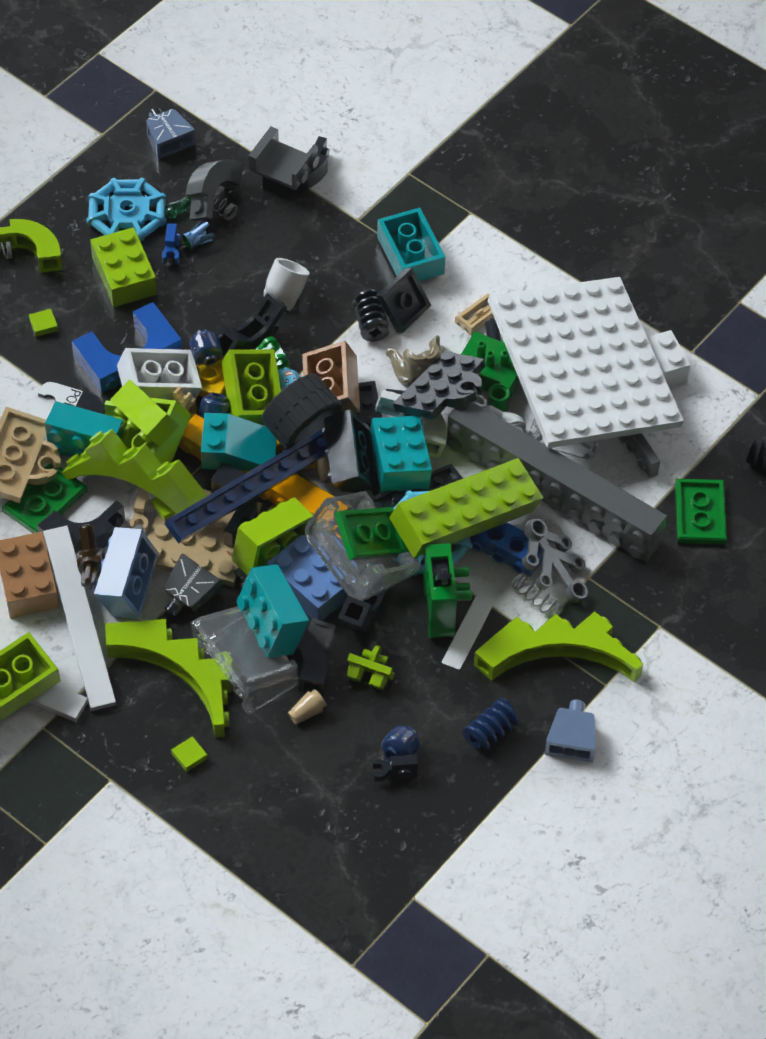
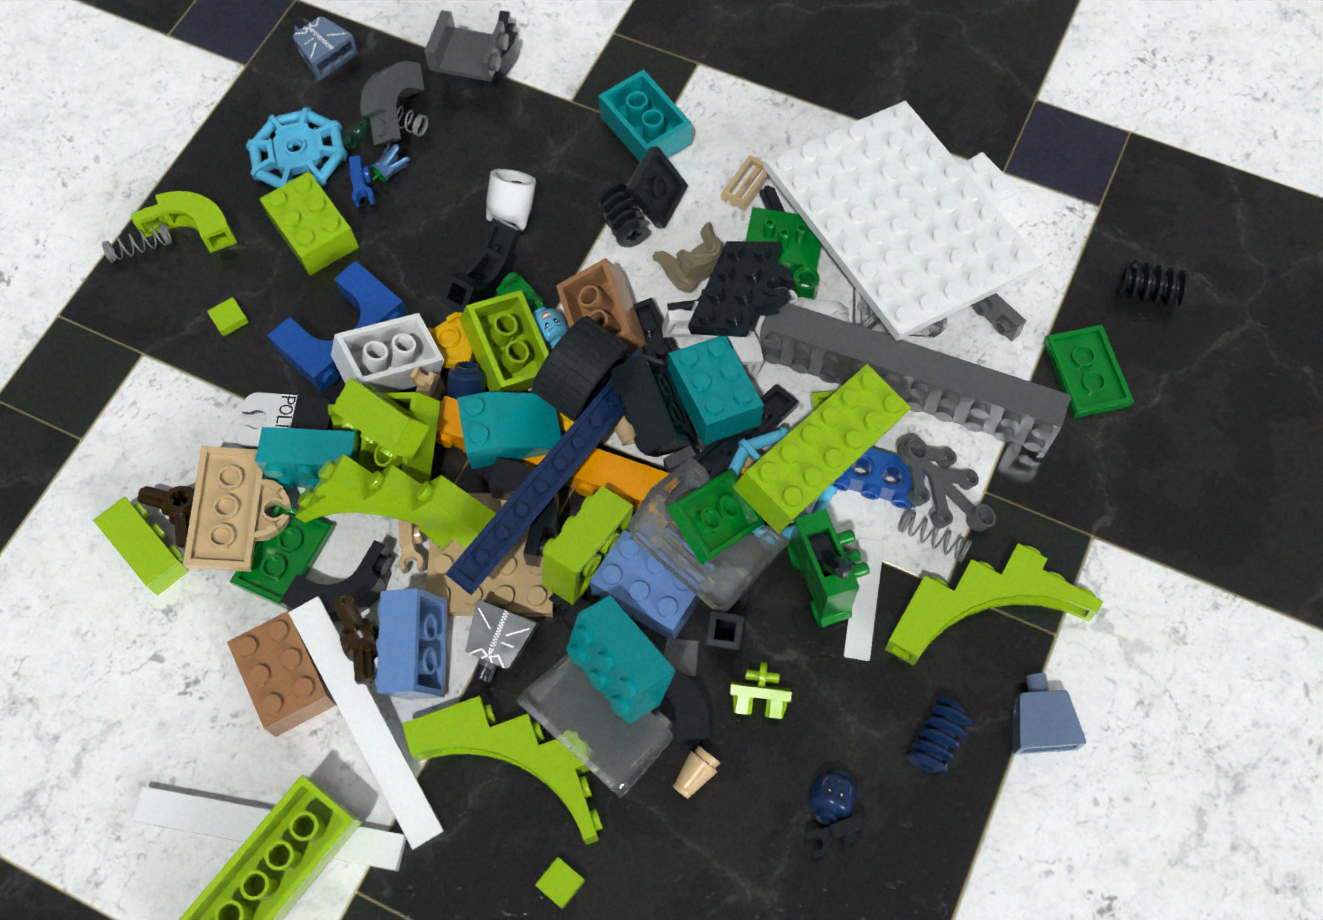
camera: 10 degrees left, 10 degrees up
dark blue head [189,330,223,366] -> none

